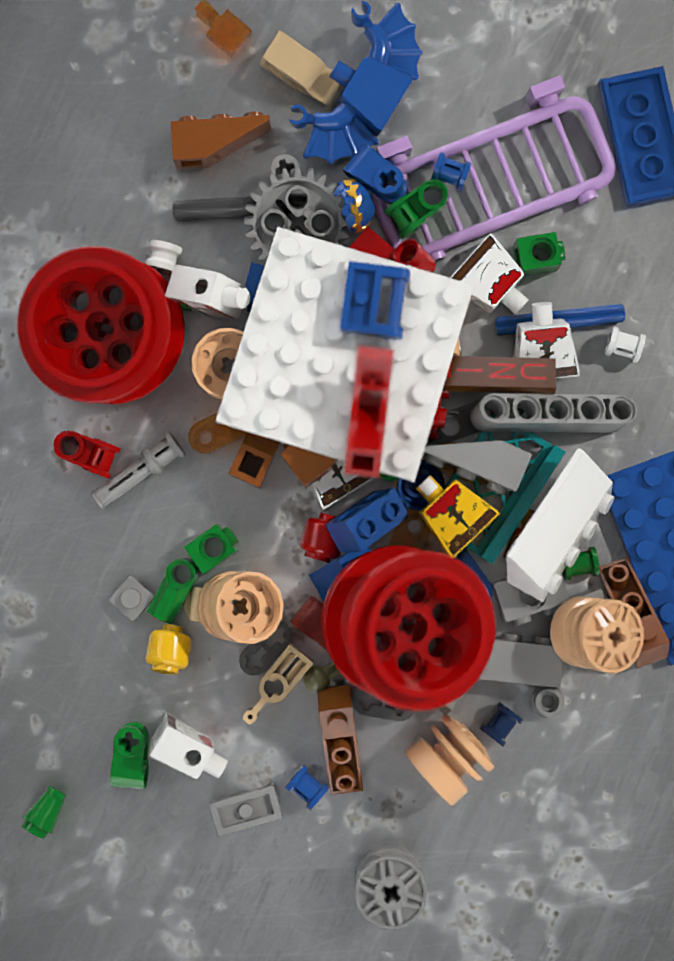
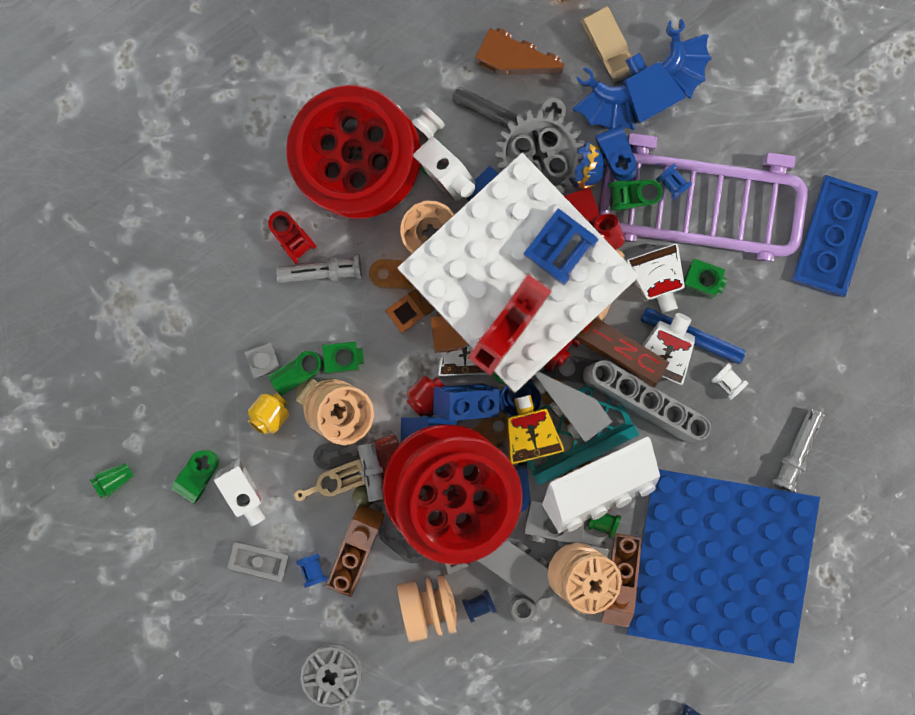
camera: 20 degrees right, 0 degrees up
none -> light grey pin [357,443,383,502]

